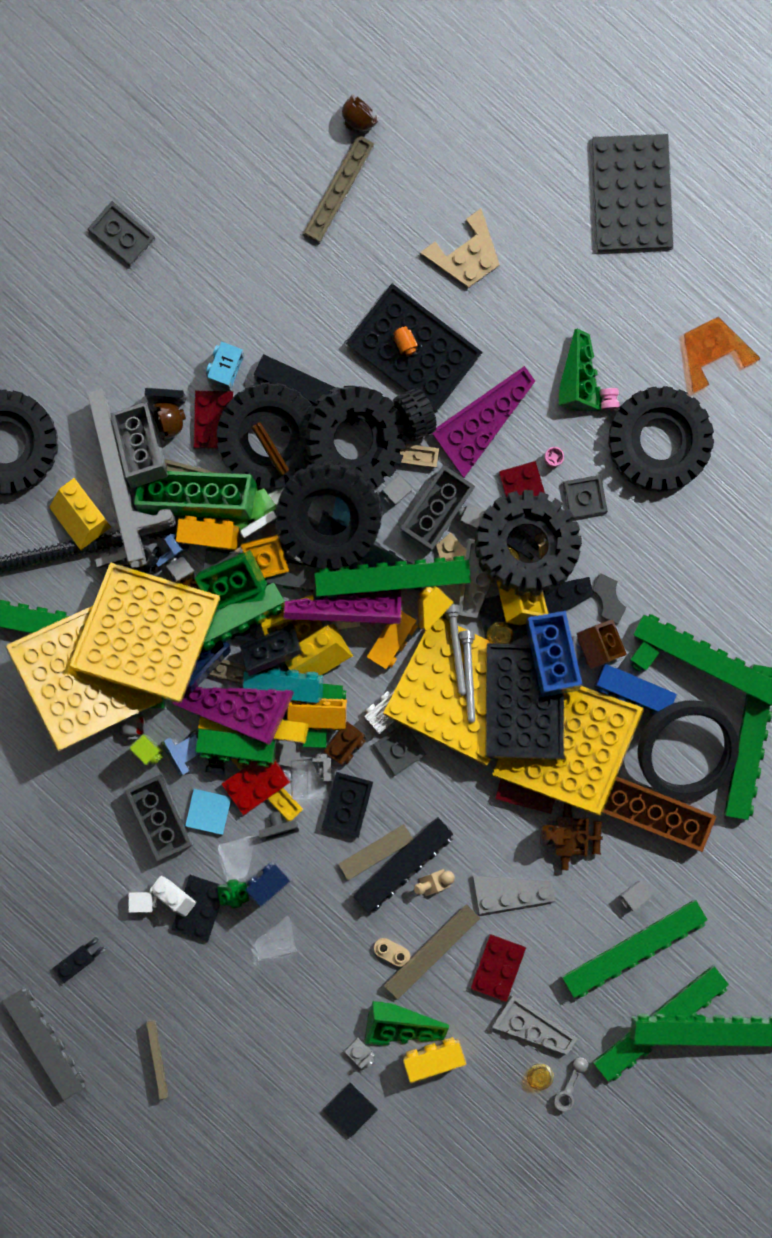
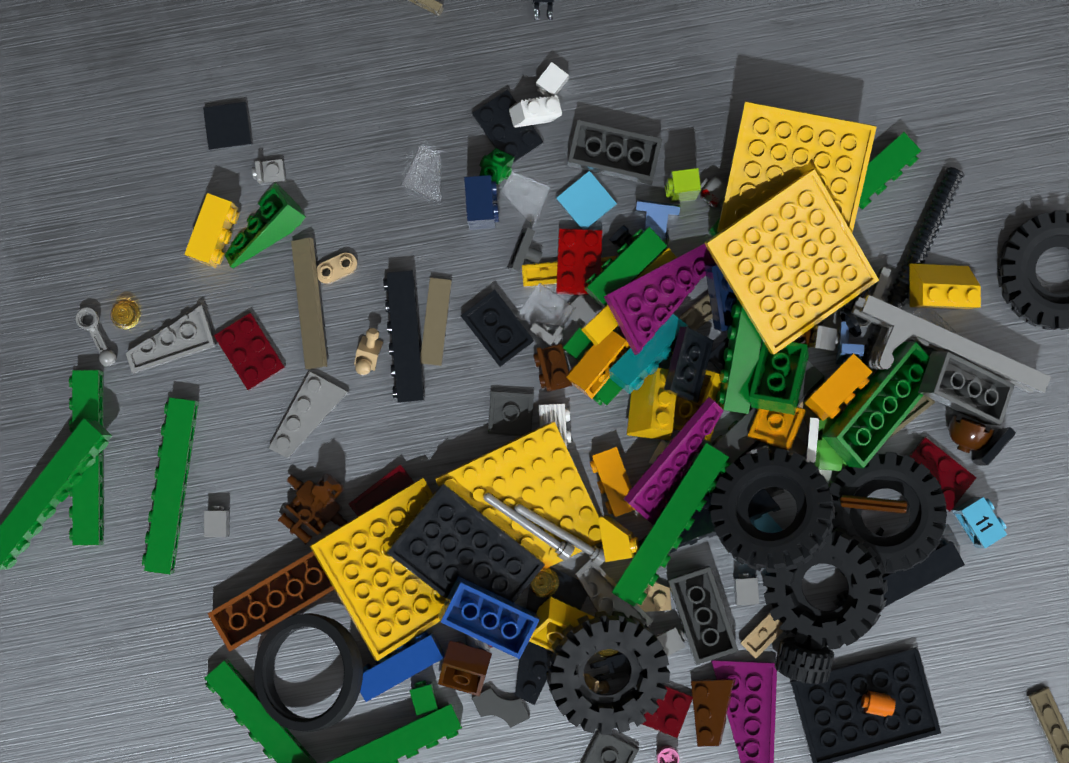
camera: 135 degrees right, 0 degrees up
none -> reddish brown wing [691,678,736,747]

